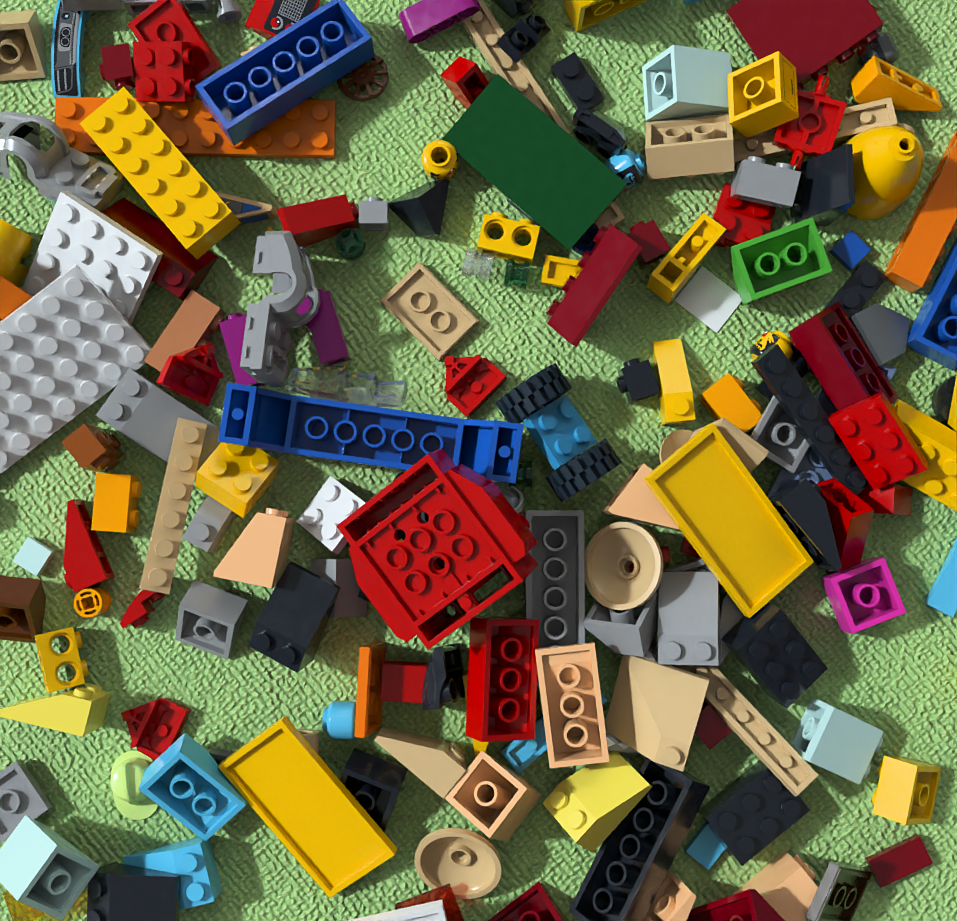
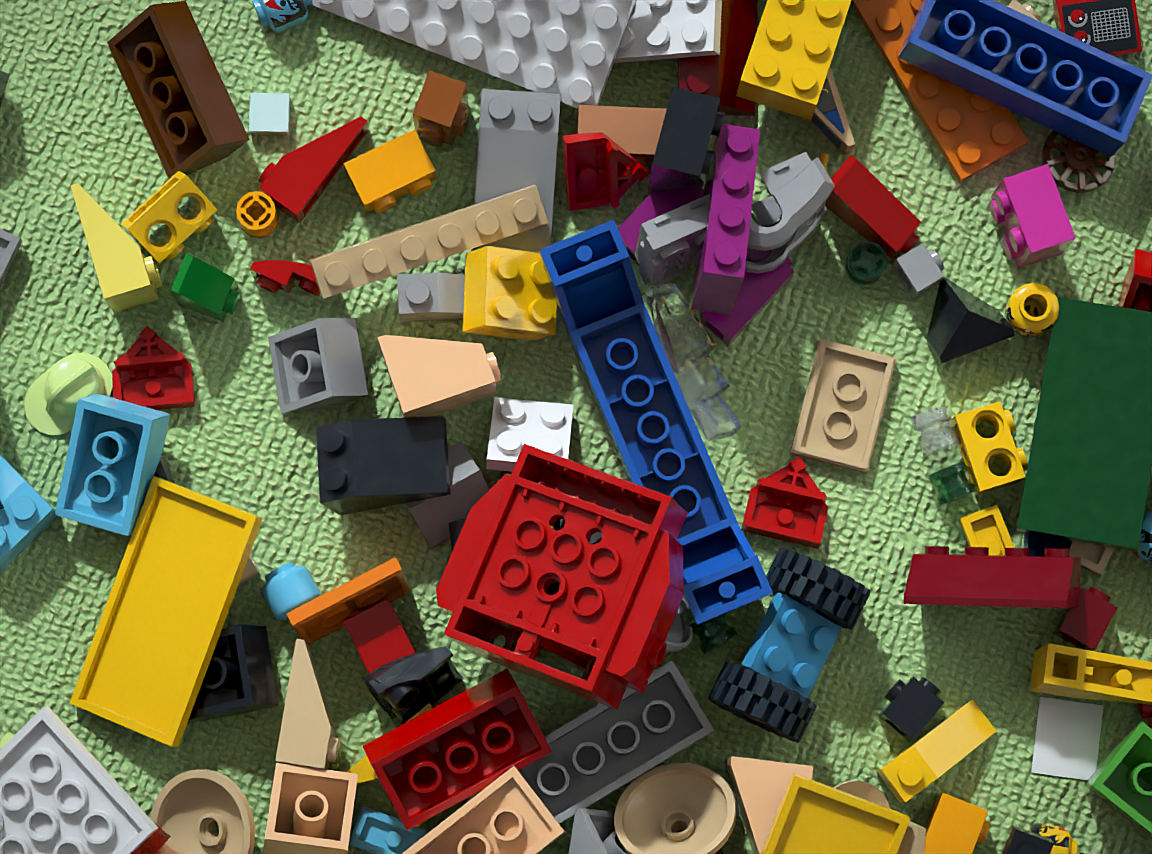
camera: 55 degrees right, 5 degrees down
none -> green slope [171,254,241,322]
none -> black slope [648,86,725,192]
none -> magenta arch [690,124,760,315]
none -> dark pink brick [989,164,1076,269]

